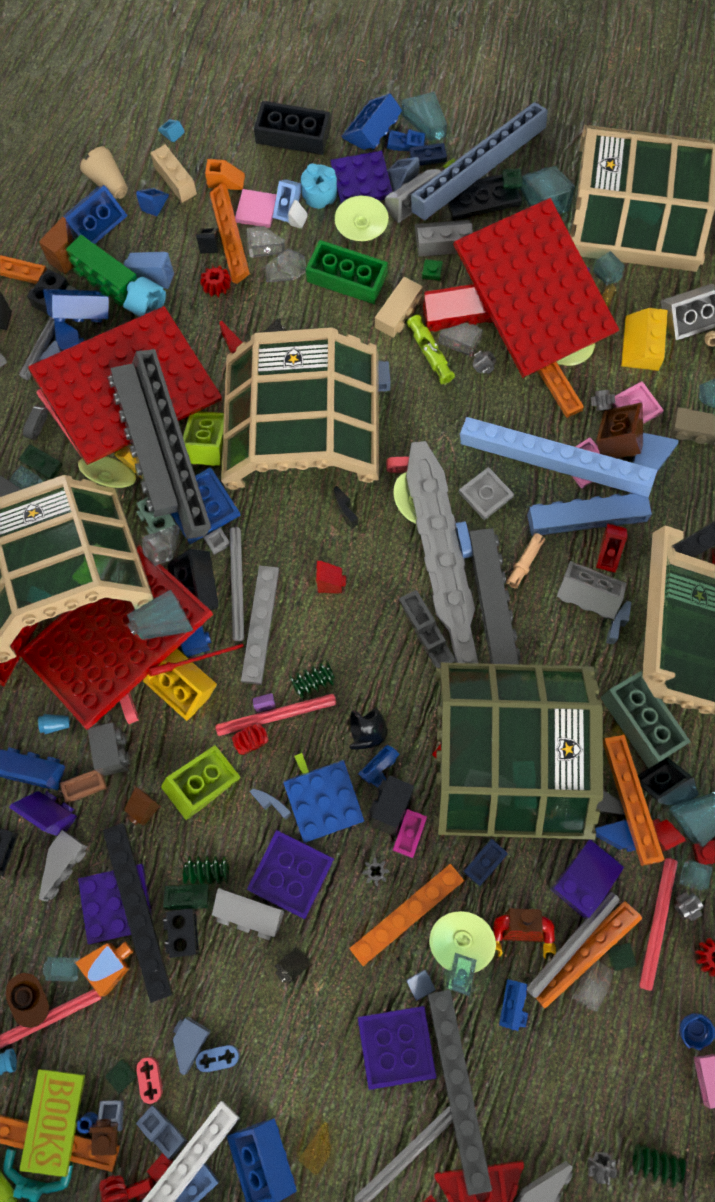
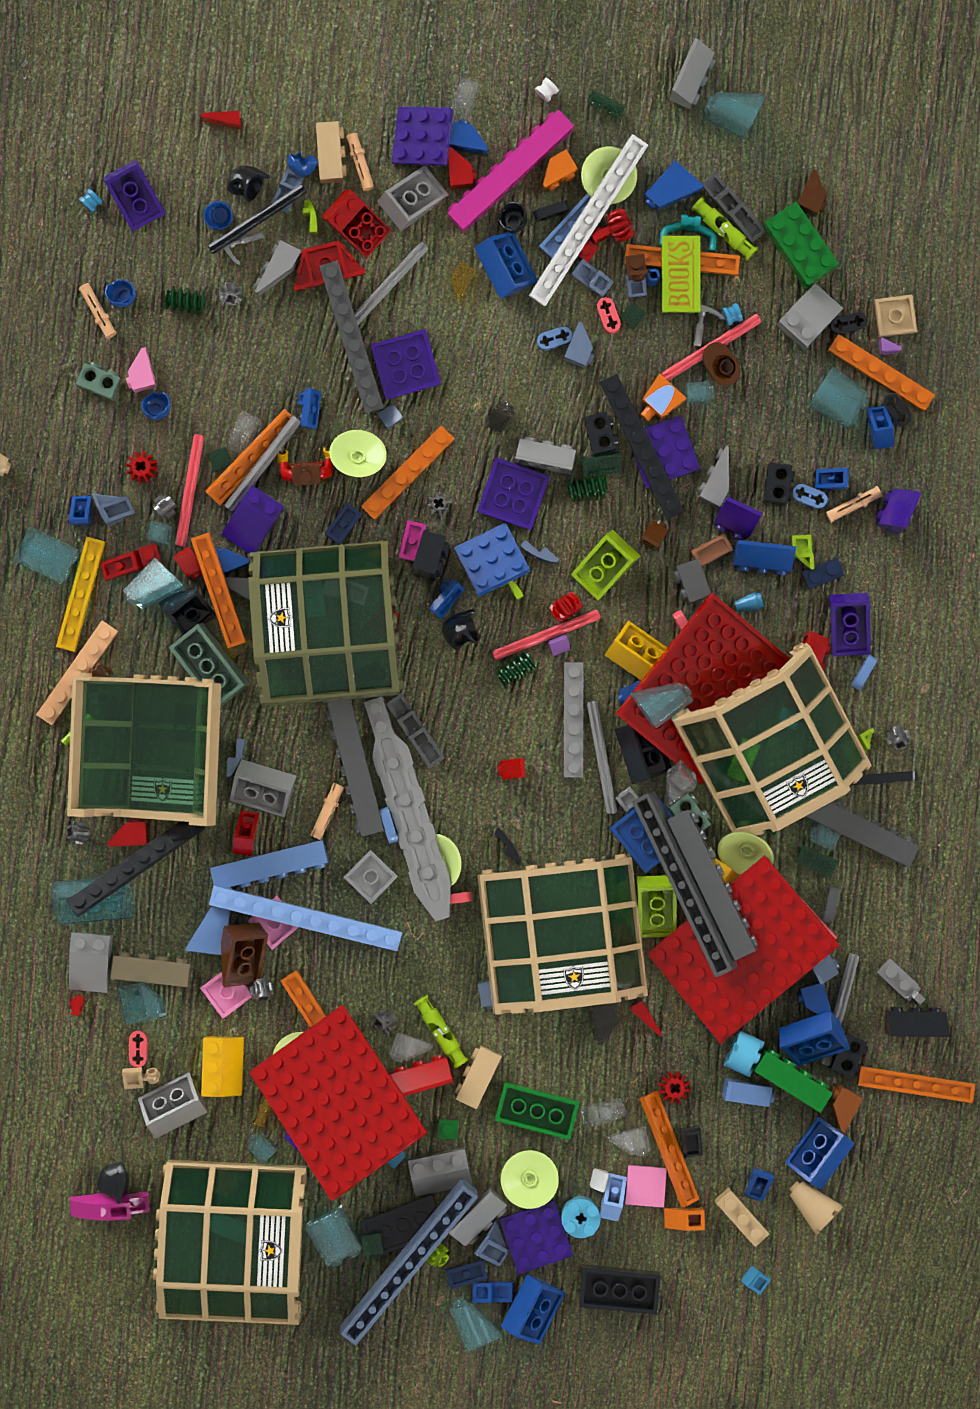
camera: 170 degrees right, 15 degrees up
red piece [148,643,244,677] -> none
clear light blue slope [445,953,477,996] -> none
none -> light grey piece [694,305,724,347]

